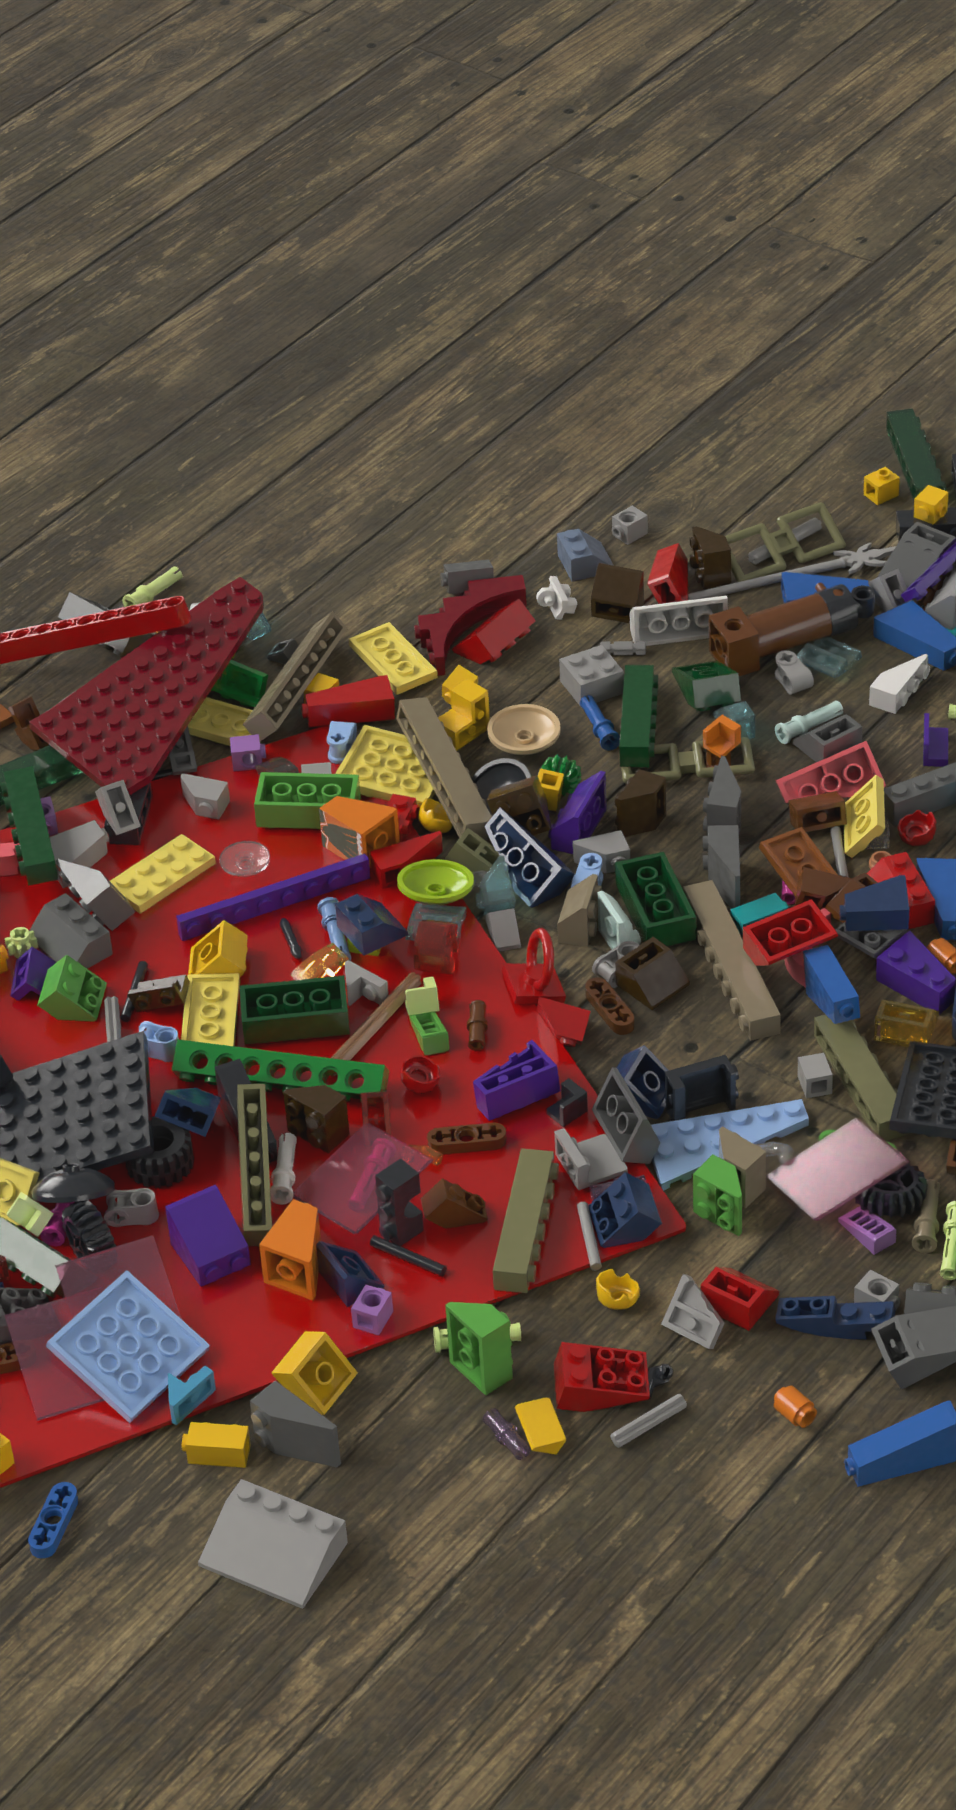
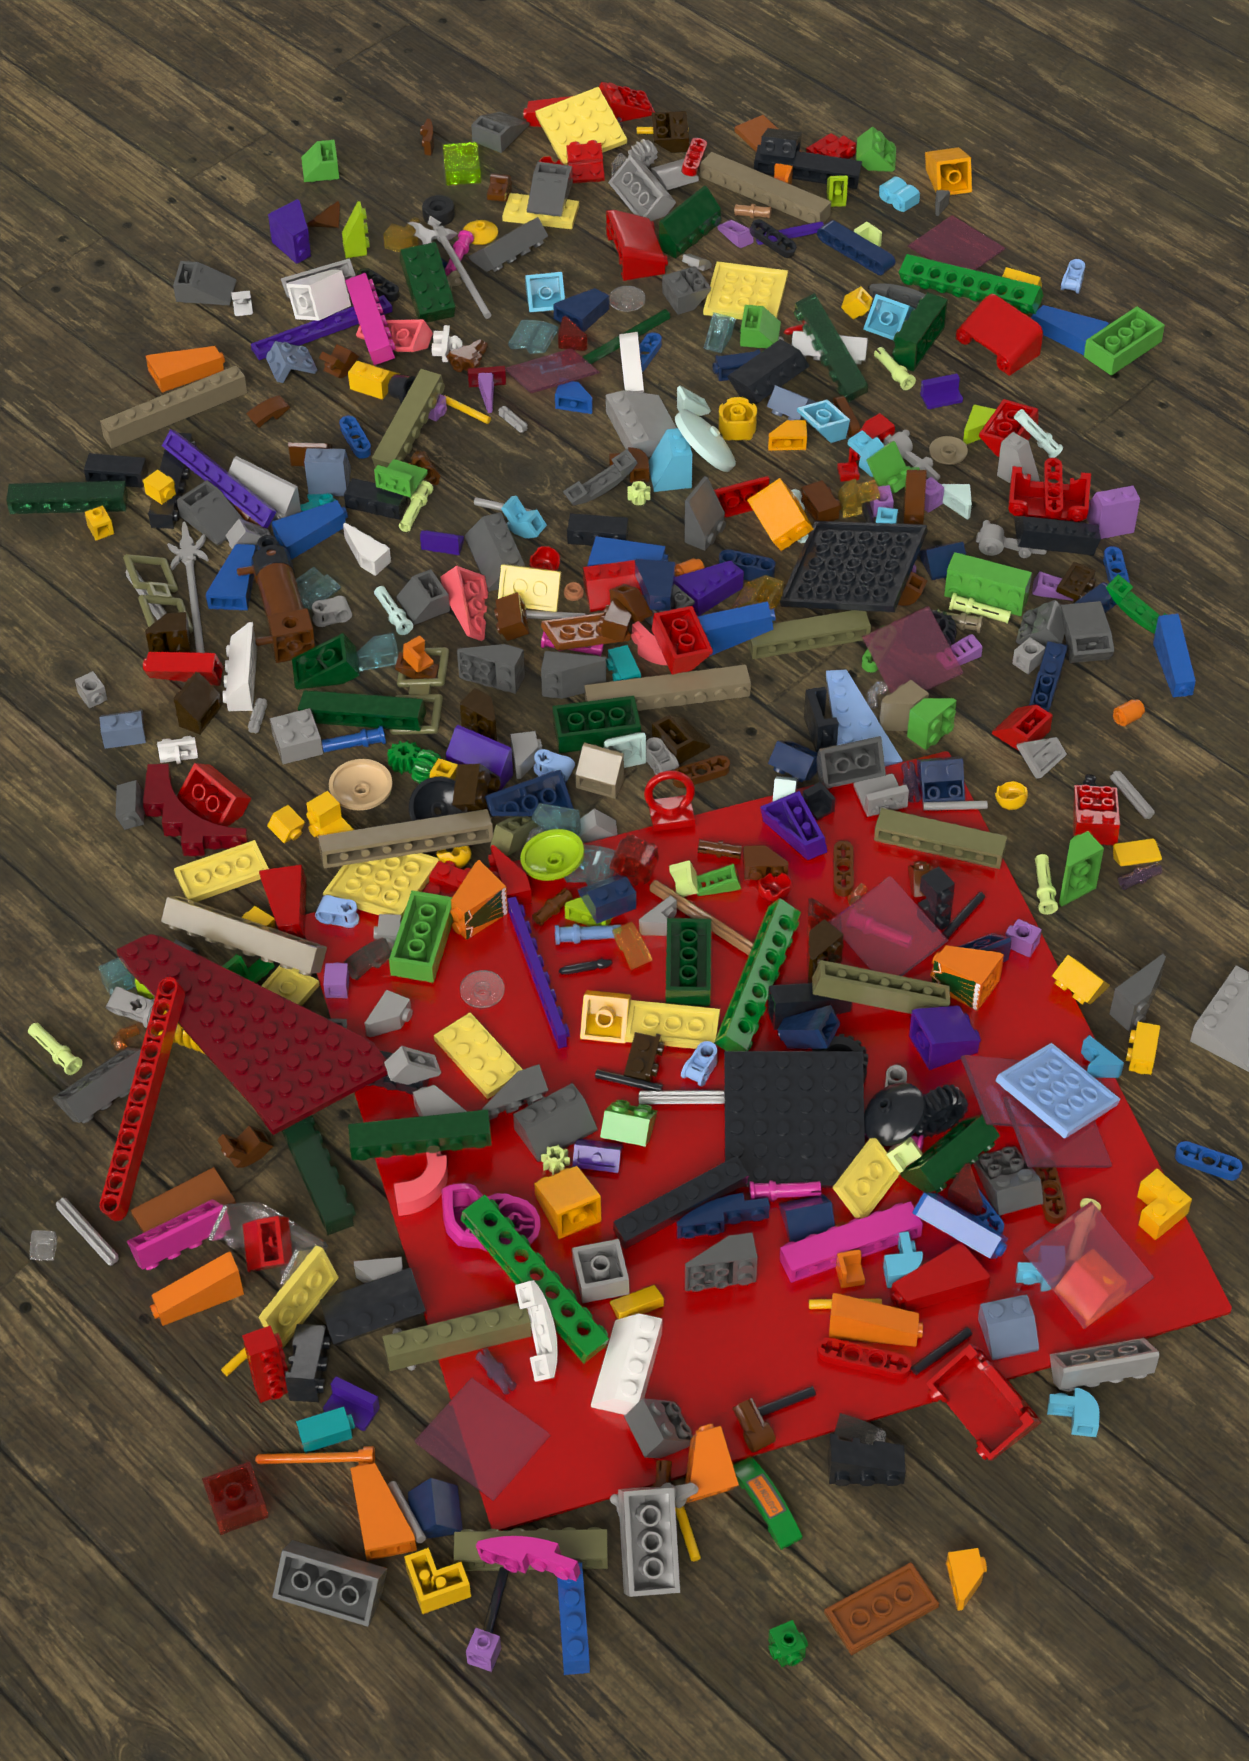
camera: 85 degrees left, 10 degrees up
red slope [537,997,591,1047] -> none
light grey brick [798,1053,833,1098] -> none
none -> green gear [387,740,421,775]
none -> reddish brown pin [532,888,573,926]
none -> reddish brown slope [743,845,788,880]
none -> light aqua slope [773,776,798,801]

